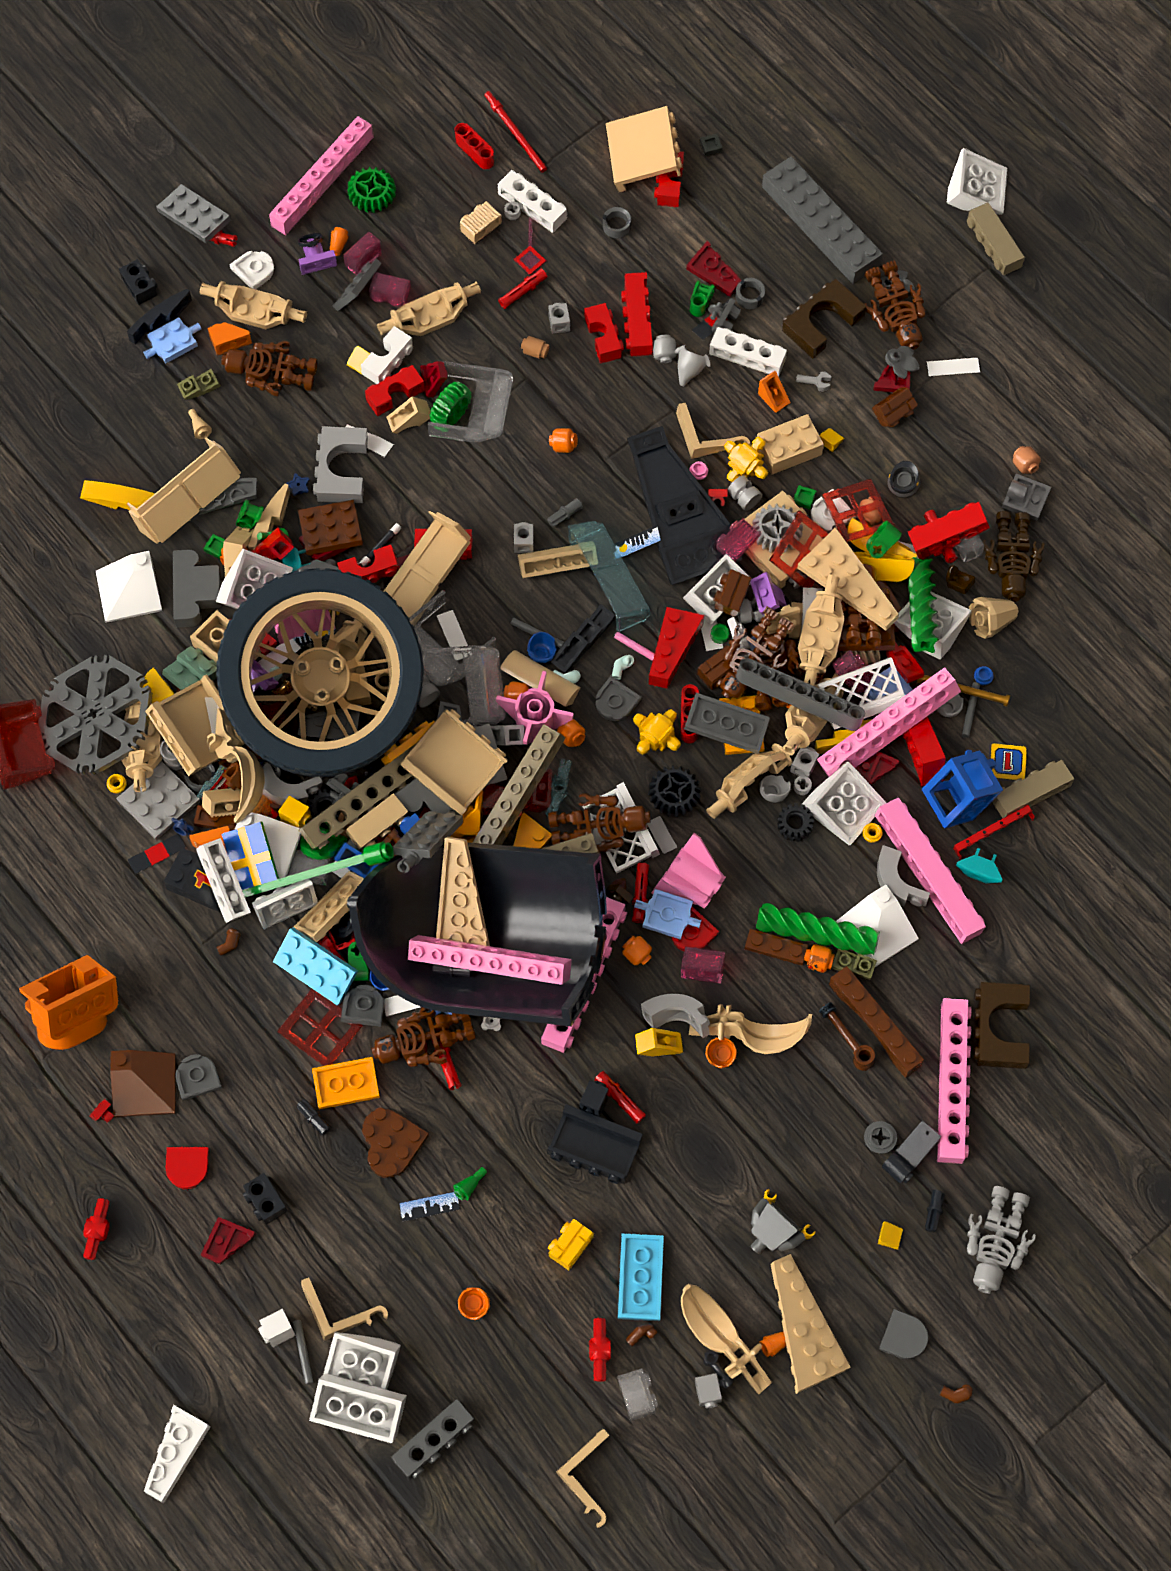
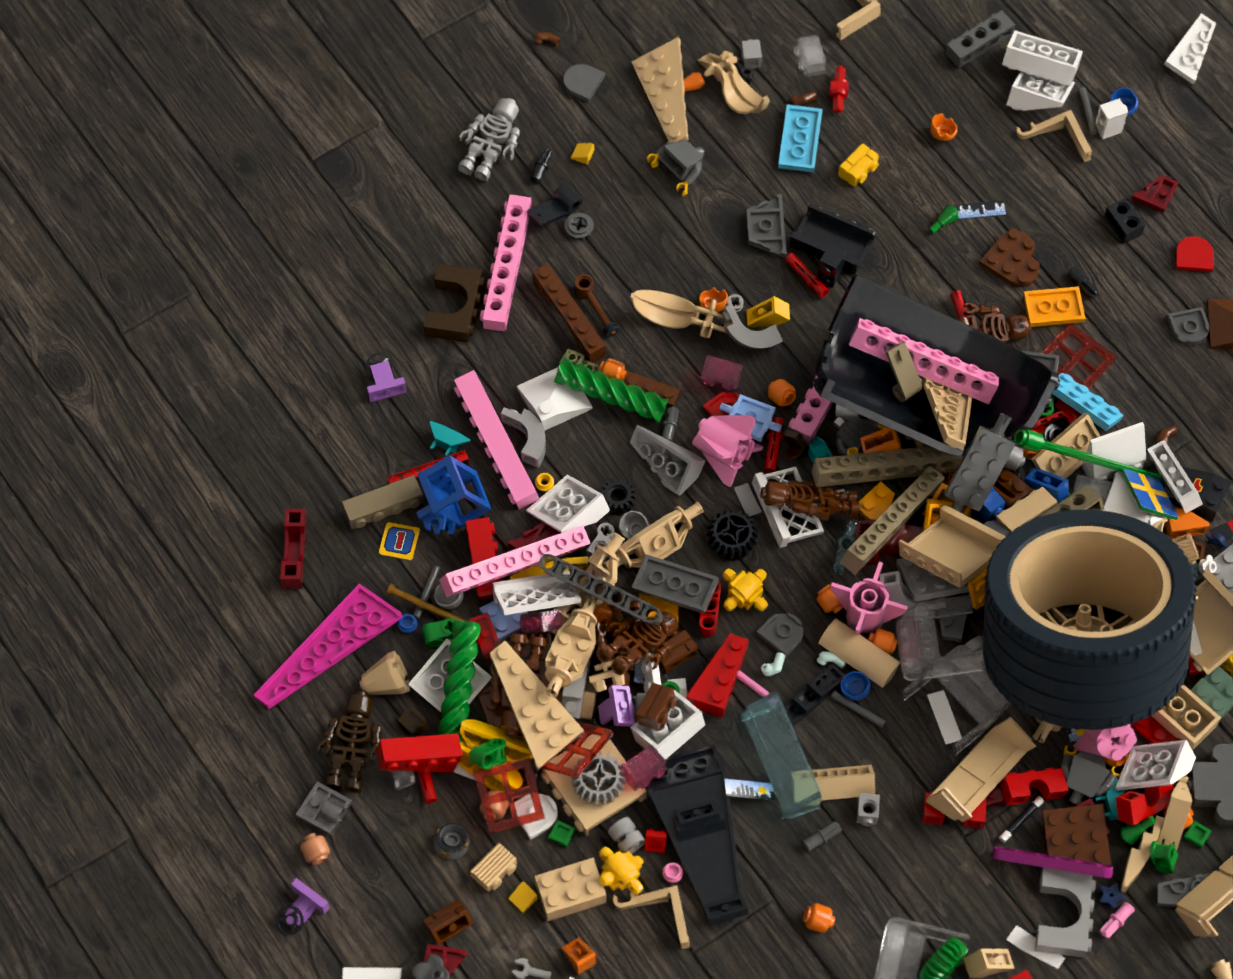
camera: 175 degrees left, 5 degrees down
none -> dark pink wing [254,584,403,709]
none -> medium lavender piece [276,878,330,935]
none -> dark red arch [280,509,307,589]
none -> medium lavender piece [366,353,407,402]
none -> green piece [422,618,455,648]
none -> tan brick [470,843,517,892]
none -> light grey wedge [630,425,705,495]
none -> dark grey axle [662,407,679,442]
none -> light grey bush [727,294,744,312]
none -> dark grey wing [746,194,787,258]
none -> dark tan door [886,341,923,402]
none -> magenta beam [992,847,1113,878]
none -> bright pink axle [1100,902,1135,938]
none -> blue hair [1110,88,1139,117]
none -> white plate [1199,555,1217,574]

